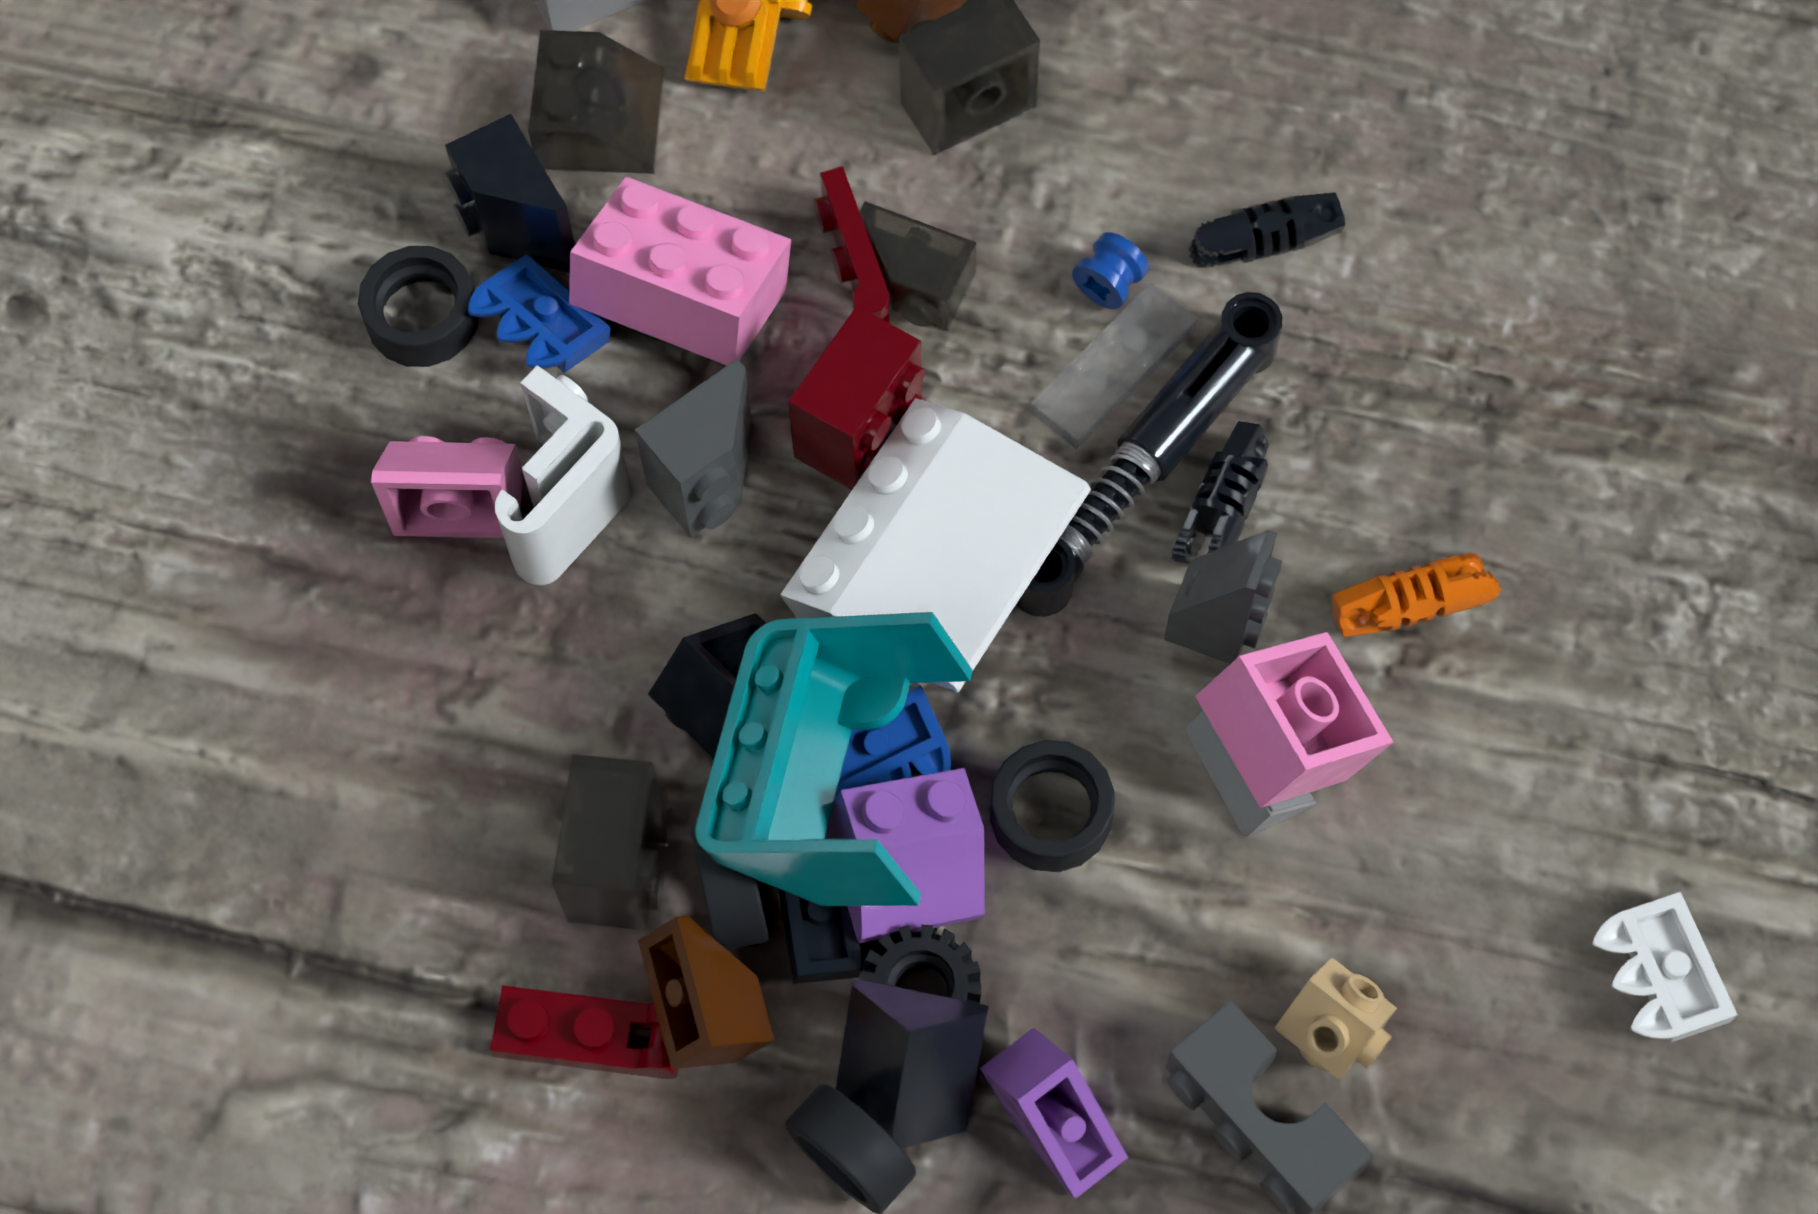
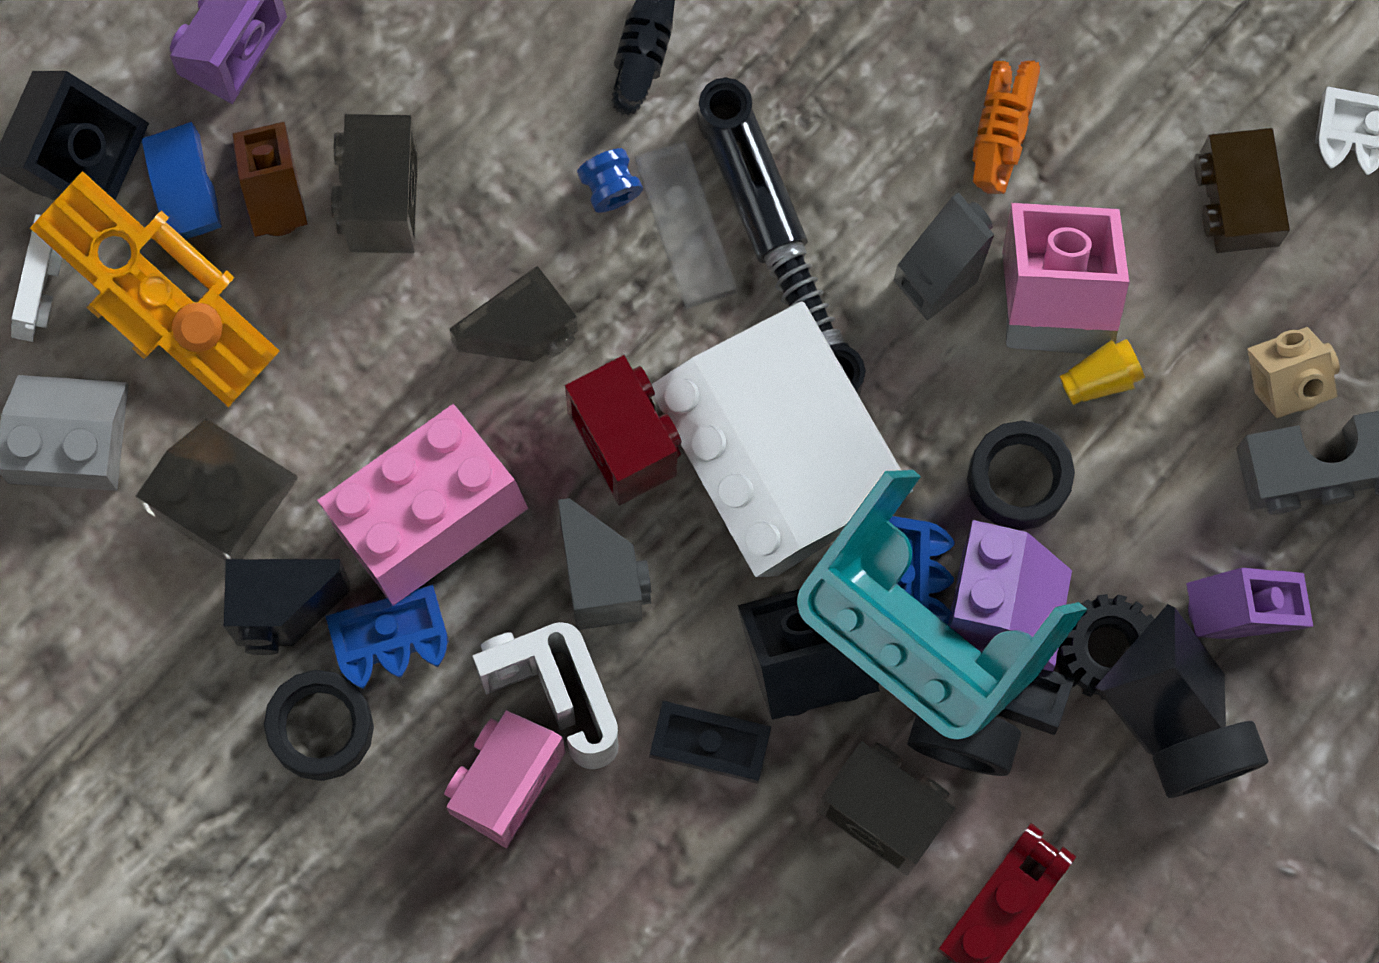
camera: 65 degrees left, 10 degrees up
reddish brown slope [638,916,775,1070] -> none
dark red plate [813,166,890,323] -> none
black hinge [1171,421,1269,564] -> none
none -> black plate [649,701,772,784]
none -> yellow cone [1059,339,1145,405]
none -> dark brown piece [1194,128,1290,253]

